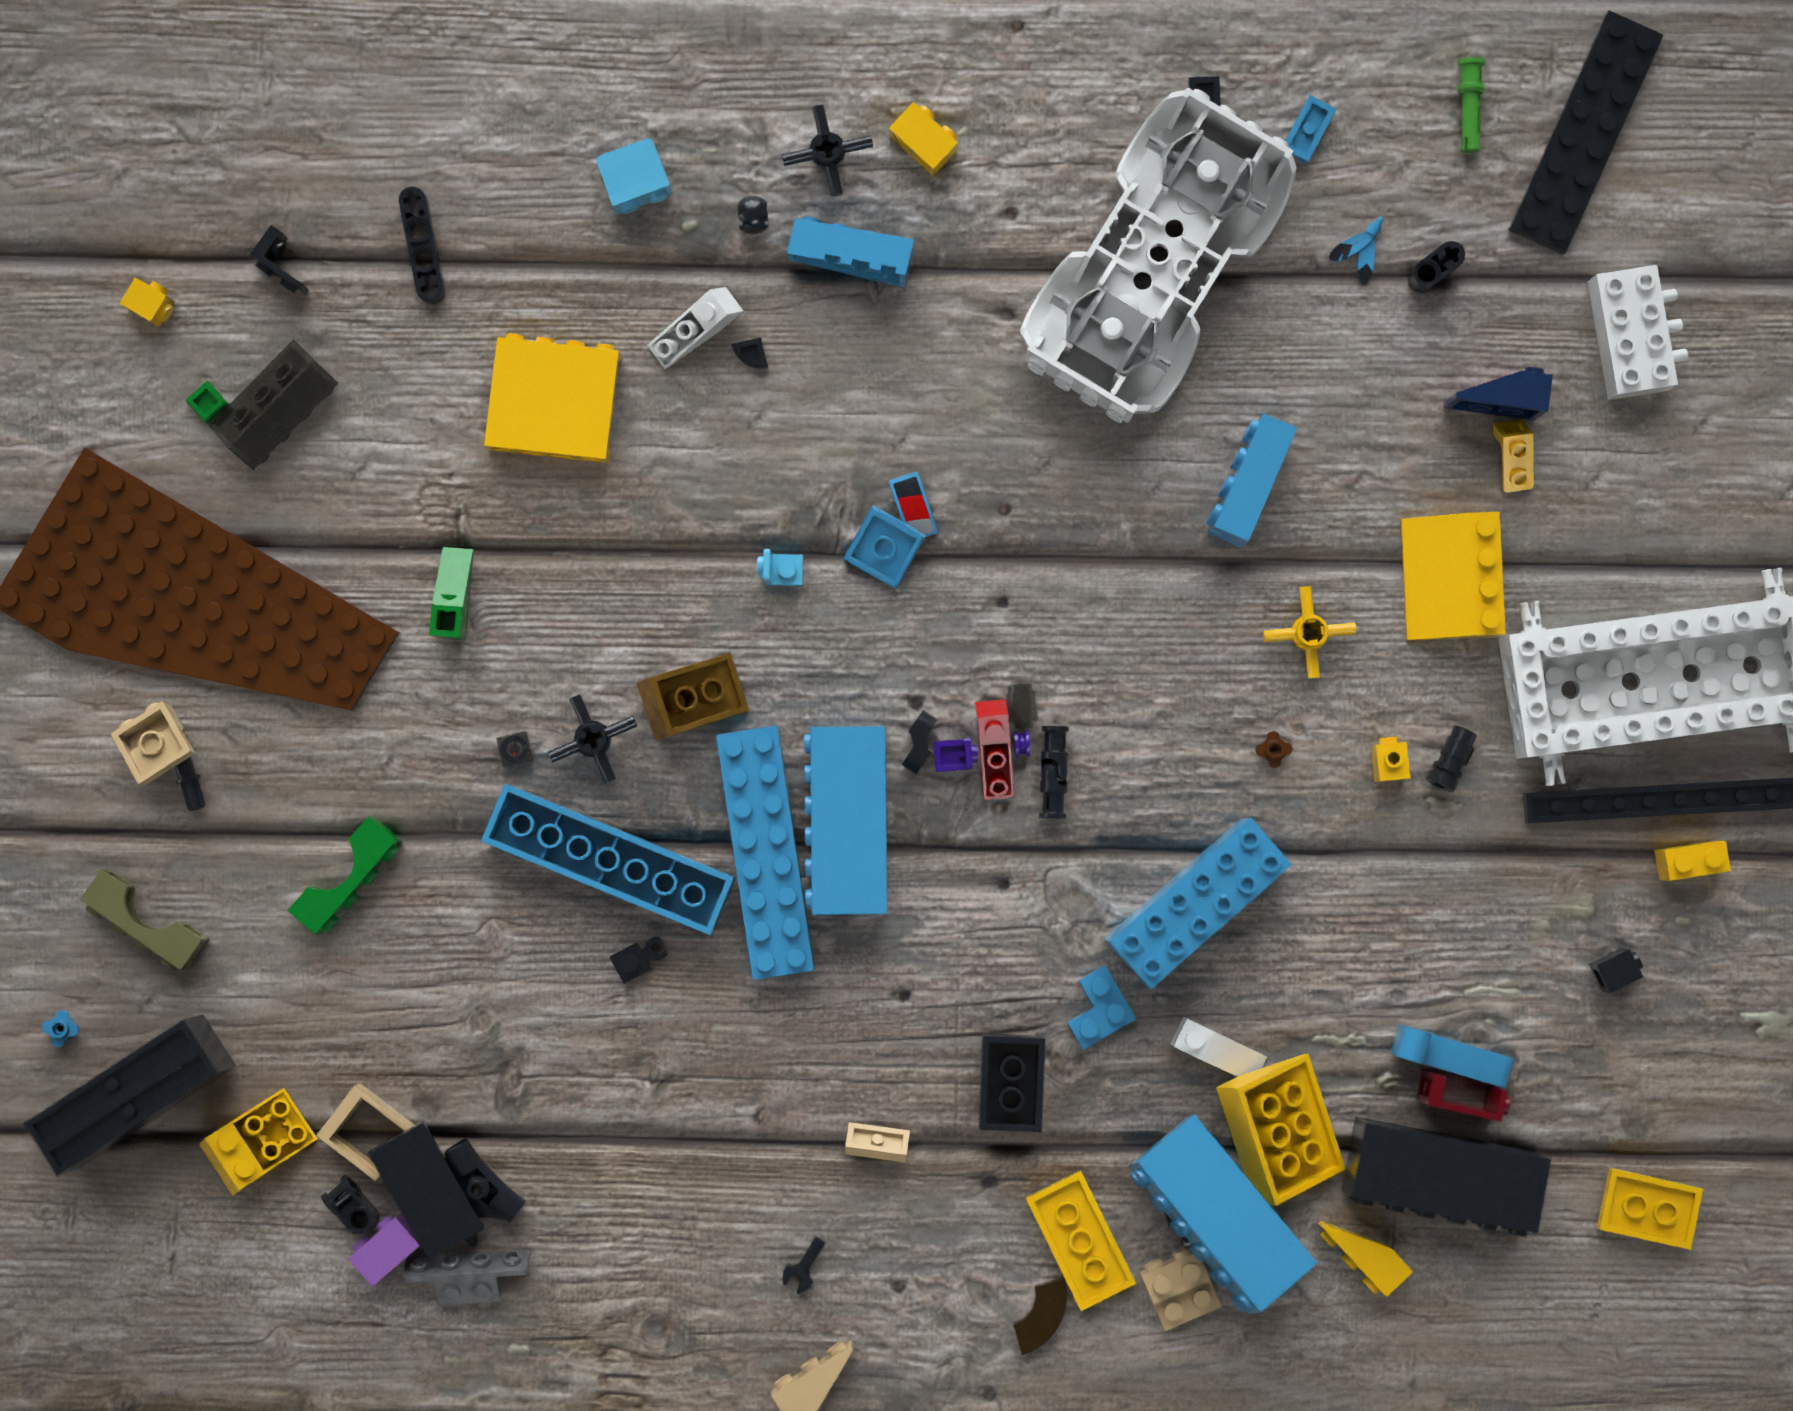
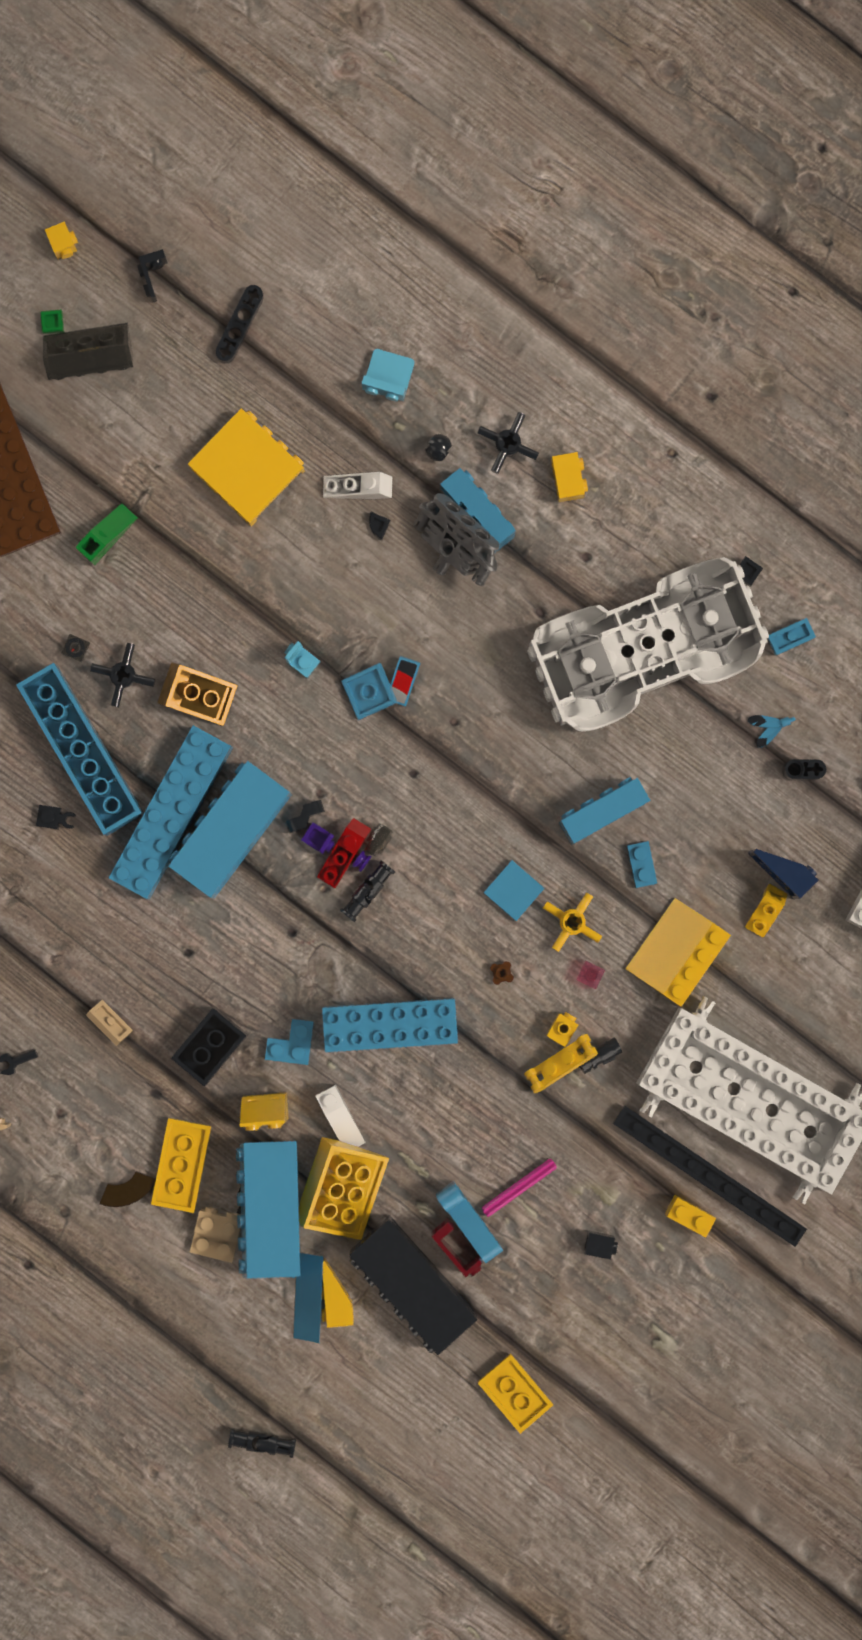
camera: 35 degrees right, 0 degrees up
none -> yellow slope [240,1092,289,1131]
none -> dark azure sticker [293,1253,323,1343]
none -> flat silver piece [413,493,499,586]
none -> dark pink axle [482,1159,557,1217]
none -> dark azure tile [484,860,545,921]
none -> yellow plate [524,1034,598,1093]
none -> clear pink plate [576,960,605,990]
none -> dark azure plate [627,841,657,888]

